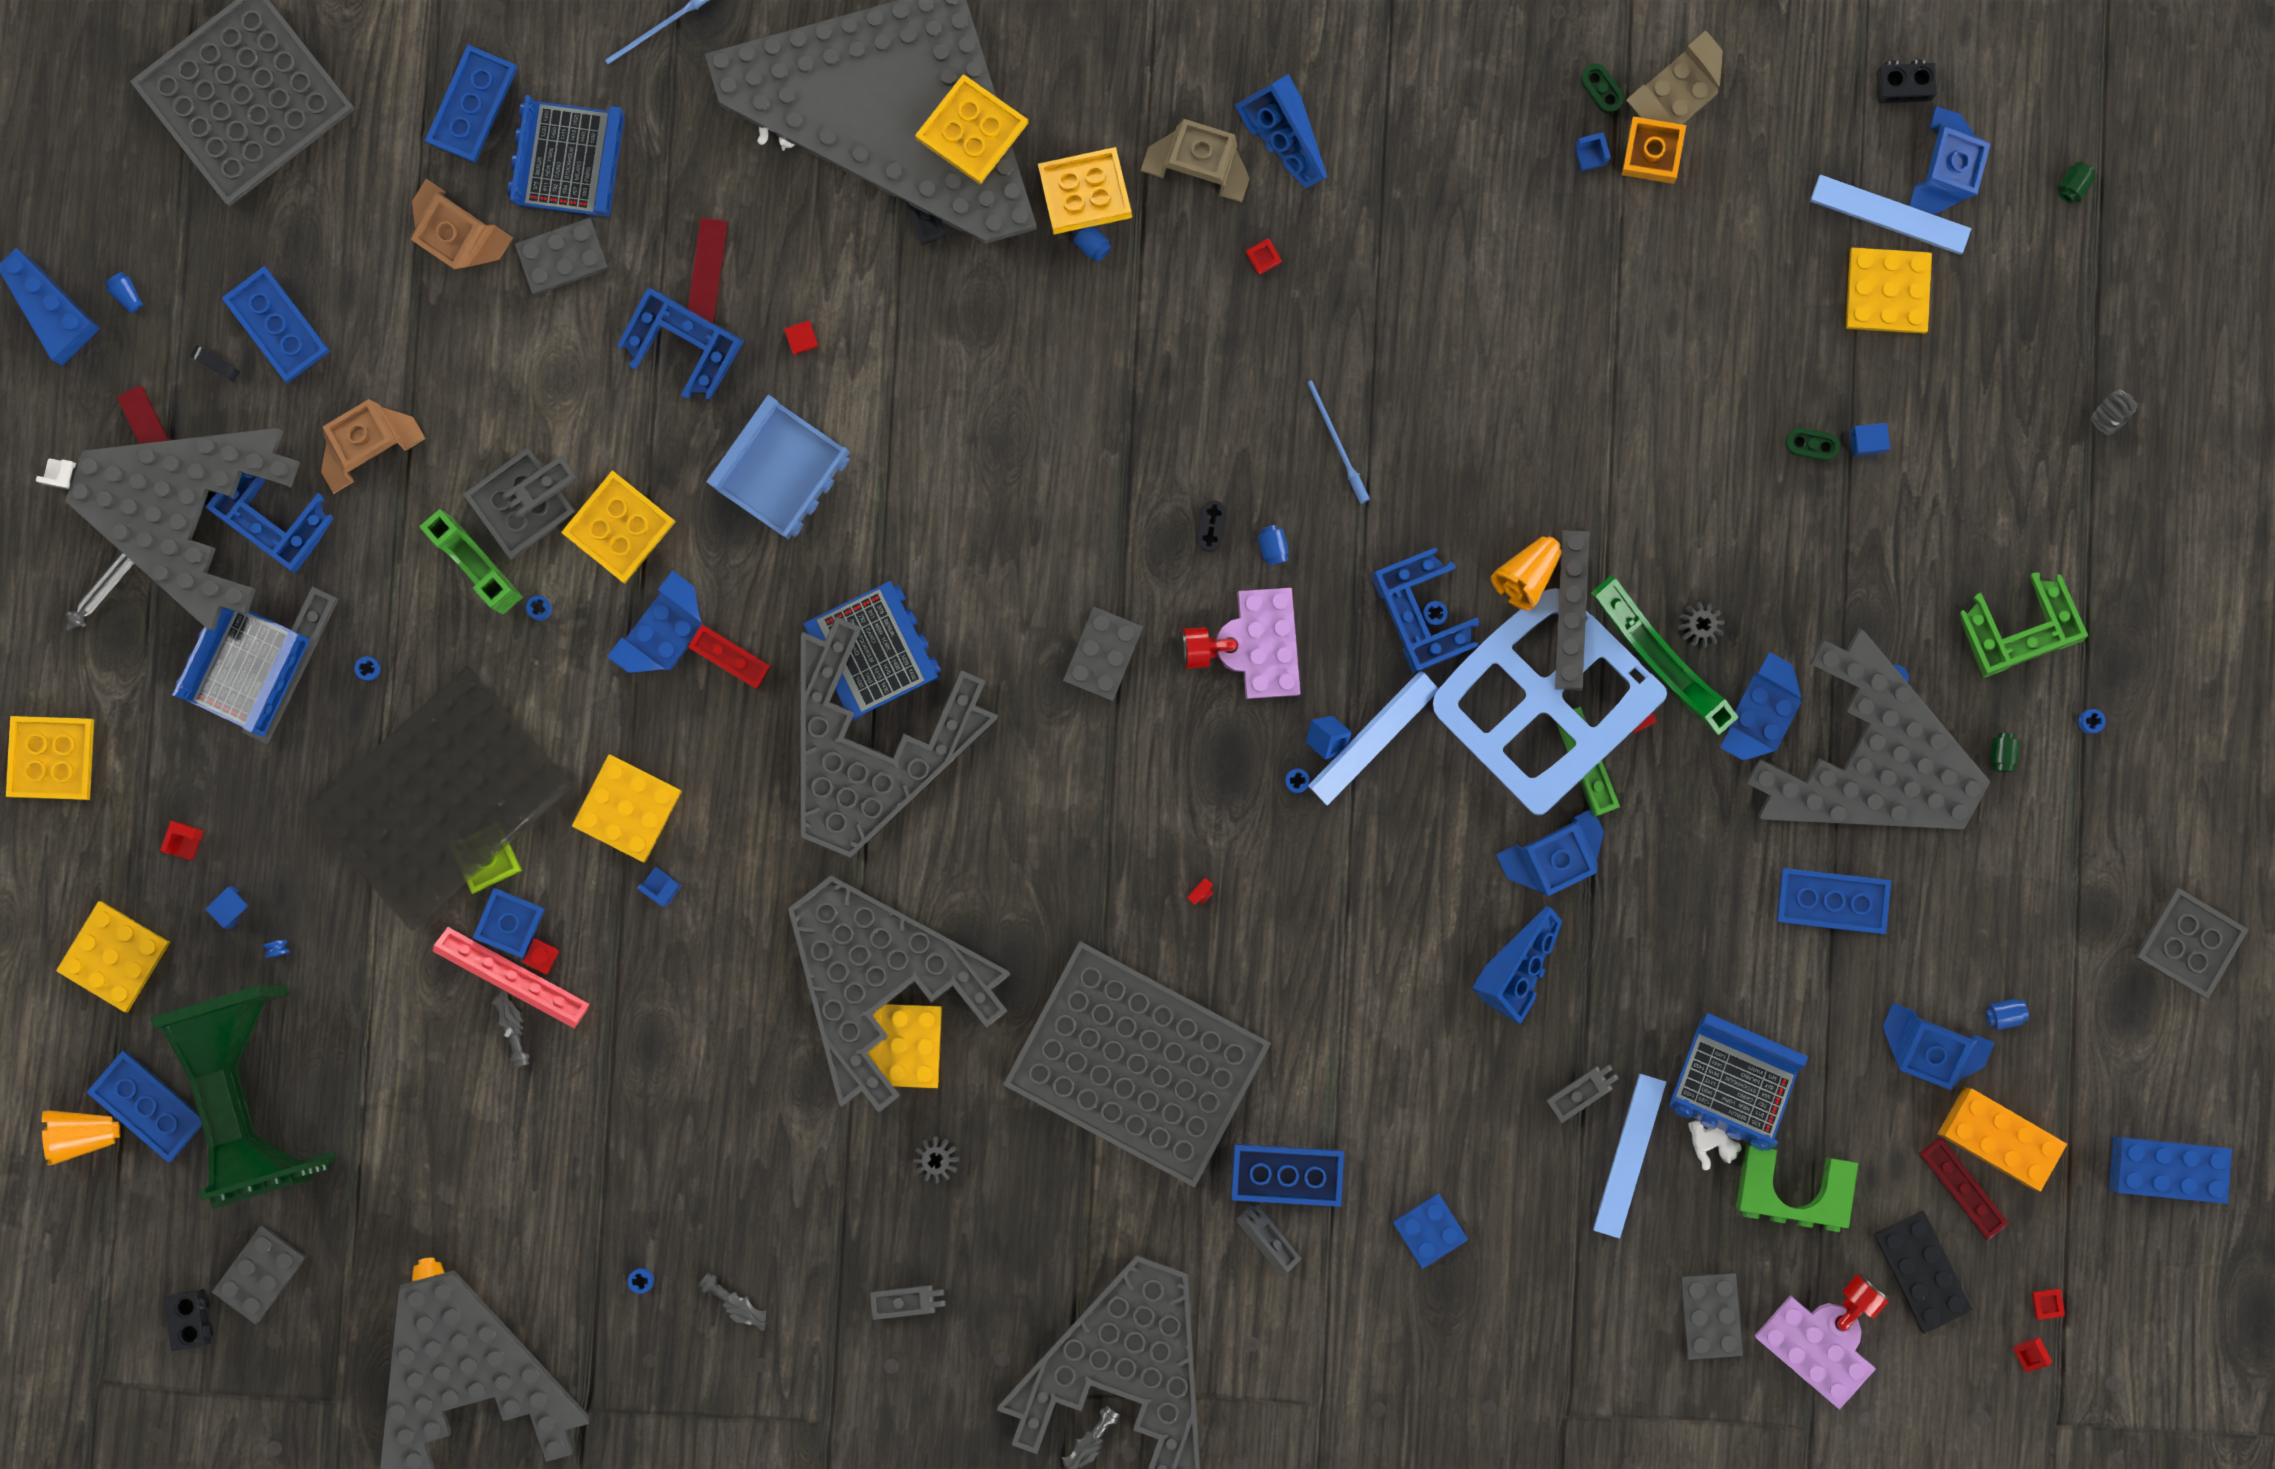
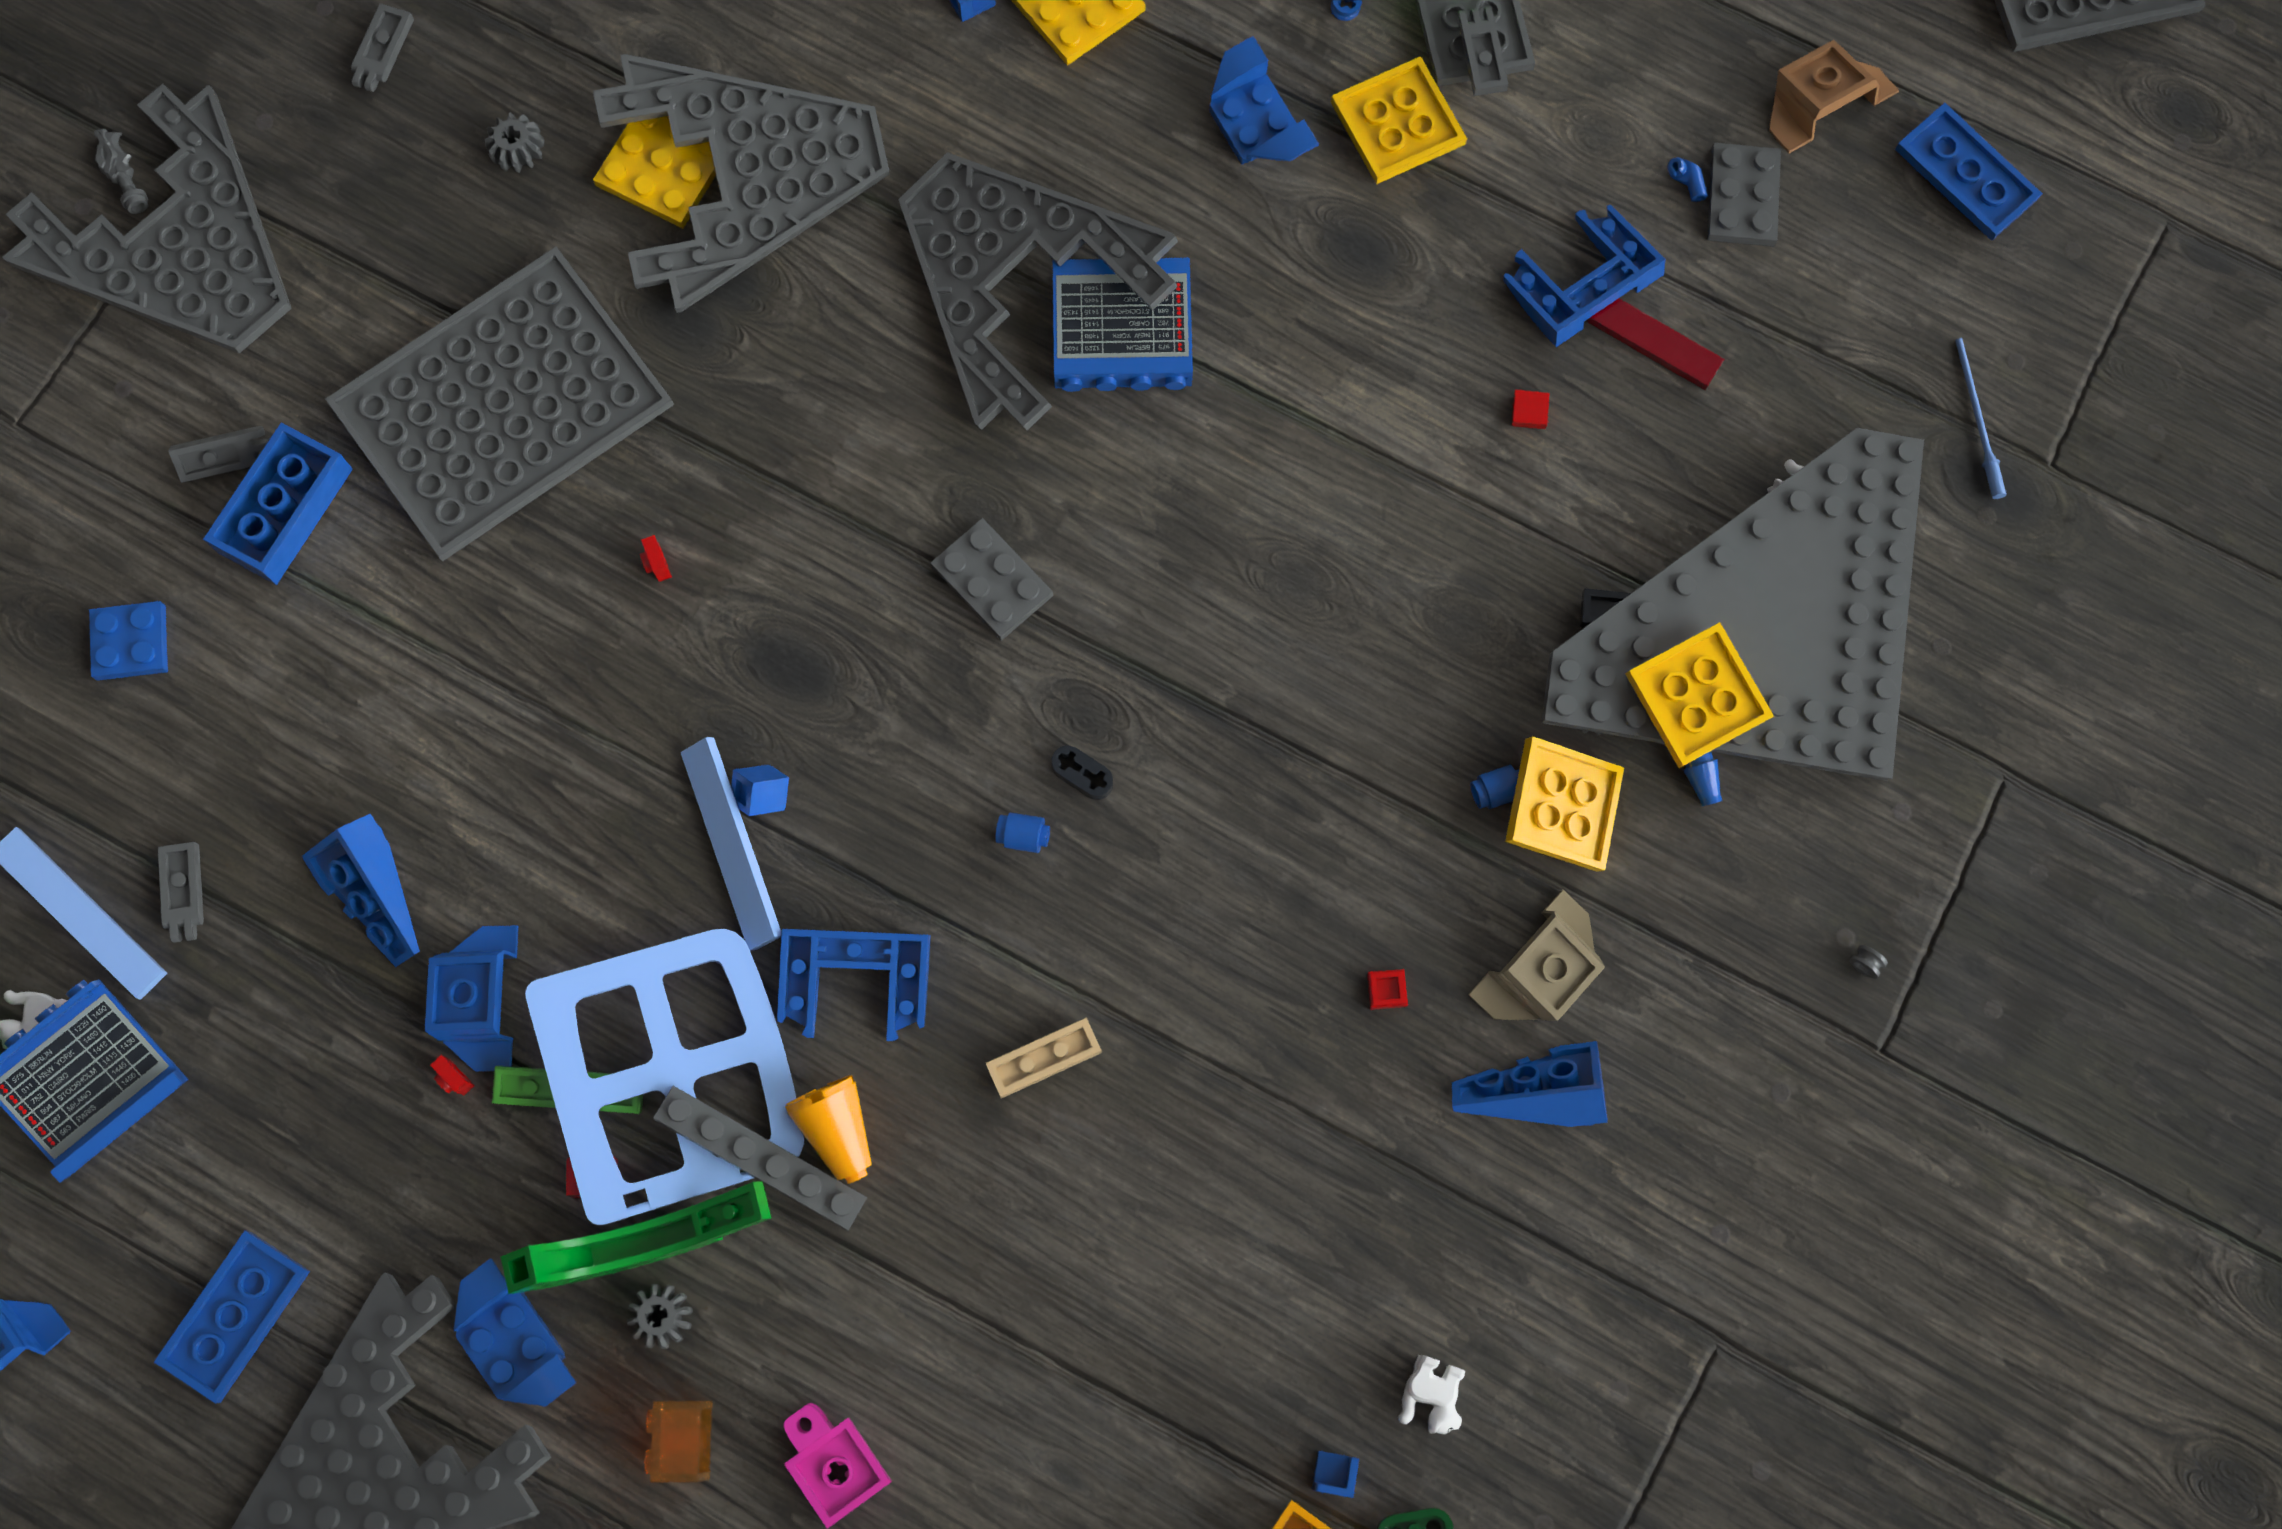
camera: 110 degrees right, 10 degrees down
panel [507,95,625,218] -> none
red plate [688,625,771,690] -> none
medium blue panel [707,394,850,540] -> none
lavender plate [1179,588,1300,699] -> none
blue bush [1285,768,1310,793] -> none
medium blue piece [1307,380,1370,504] -> none
blue bush [1422,601,1448,626] -> none
none -> red plate [430,1055,475,1096]
none -> clear orange brick [645,1401,712,1483]
none -> dark pink plate [784,1403,892,1529]
none -> tan plate [986,1018,1102,1098]
none -> white animal [1398,1355,1465,1434]
none -> blue arm [1667,157,1708,202]
none -> blue cone [1683,752,1723,807]

